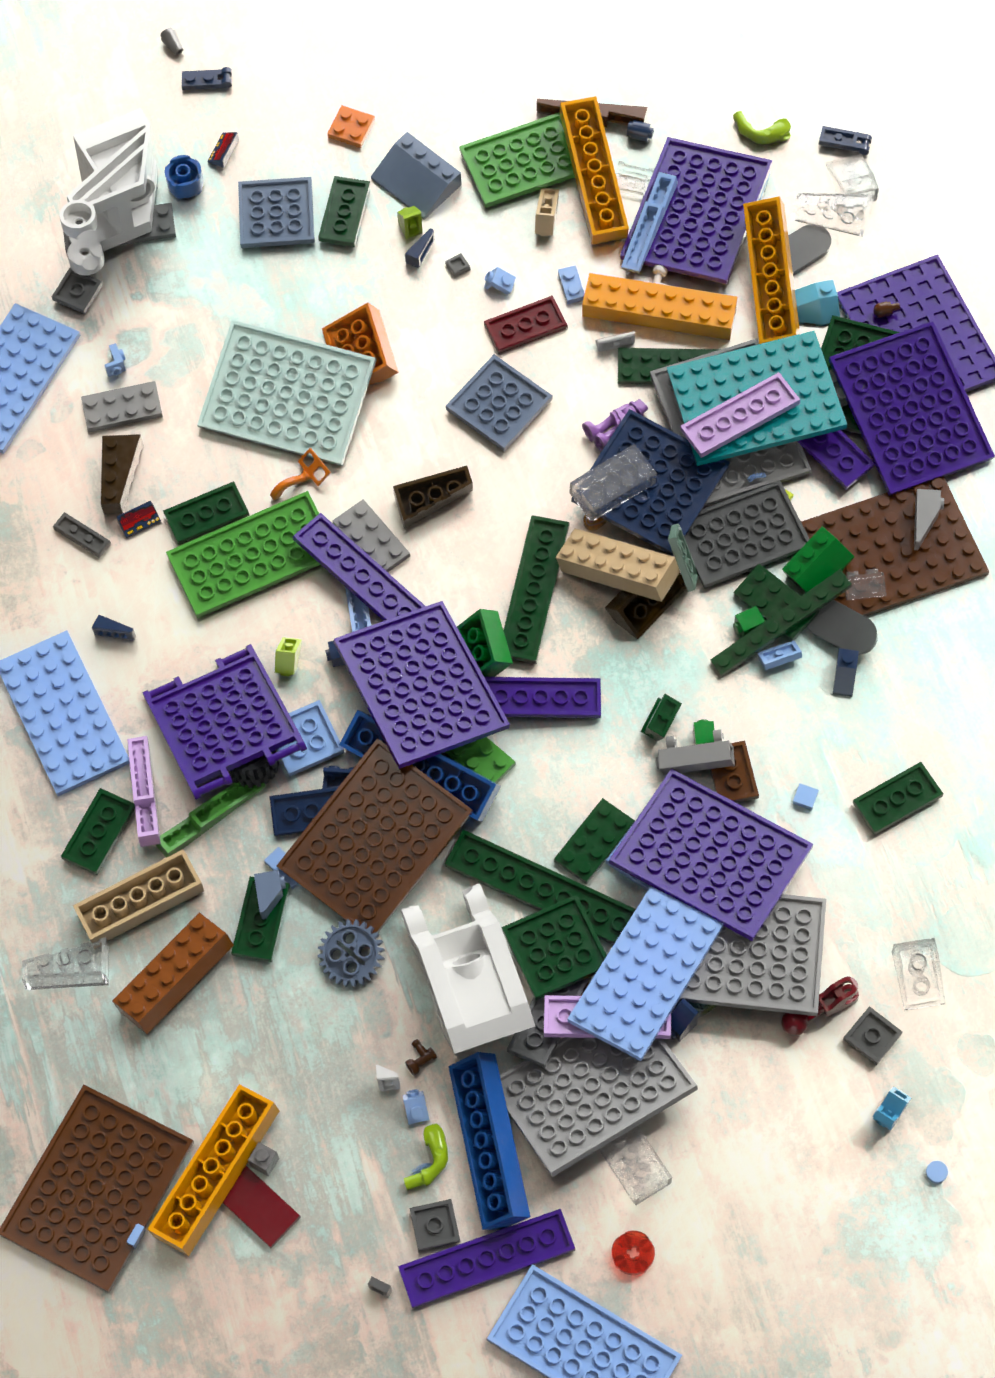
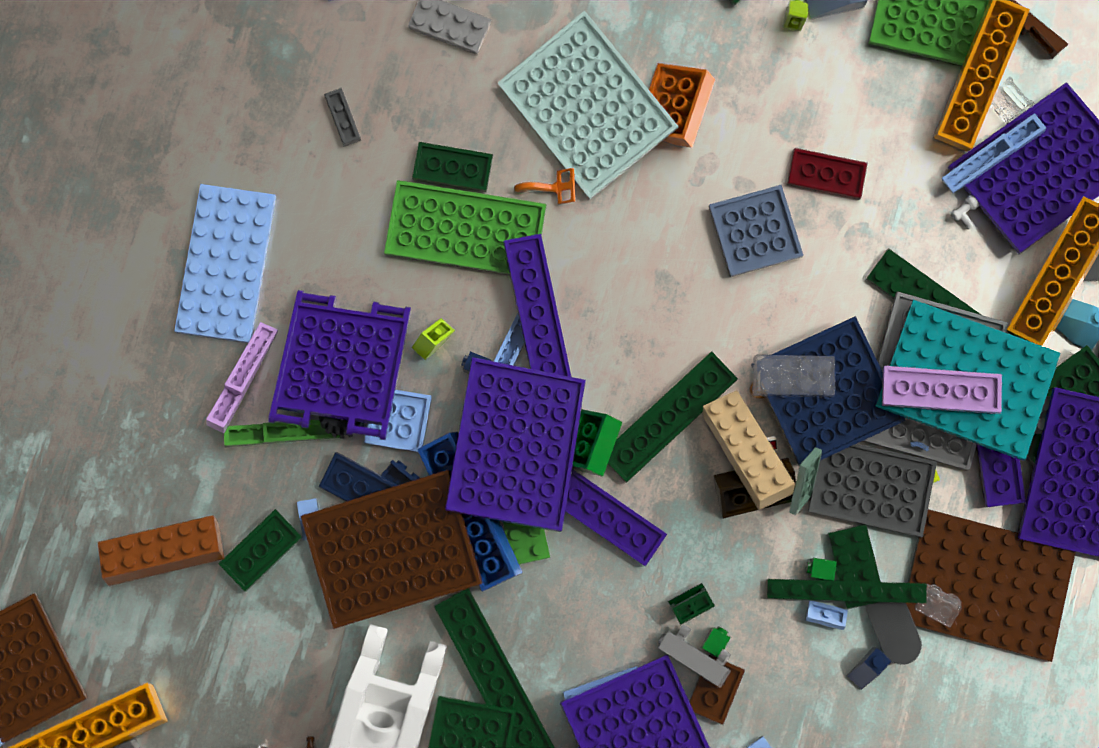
camera: 25 degrees right, 15 degrees up
clear wedge [22,937,109,990] -> none
dark green plate [61,788,135,875] -> none
tan brick [73,849,204,947] -> none
dark blue slope [92,615,136,640] -> none
dark brown wedge [101,434,144,515] -> none
slope [116,501,161,538] -> none
sand blue slope [254,870,286,919] -> none
sand blue gear [317,919,385,987] -> none
light grey plate [332,499,410,572] -> none
dark brown wedge [393,465,473,529] -> none
dark blue slope [405,228,435,268] -> none
dark grey tile [445,253,471,278] -> none
light blue bracket [484,267,516,295] -> none
tan slope [535,188,559,236] -> none
dark green plate [554,798,635,884] -> none
light blue plate [558,265,585,304] -> none
light orange brick [582,273,738,340] -> none
medium lavender piece [582,399,648,451] -> none
white slope [595,331,635,352] -> none
dark blue brick [626,120,654,142] -> none
green slope [782,526,855,593] -> none
light grey slope [914,489,944,550] -> none

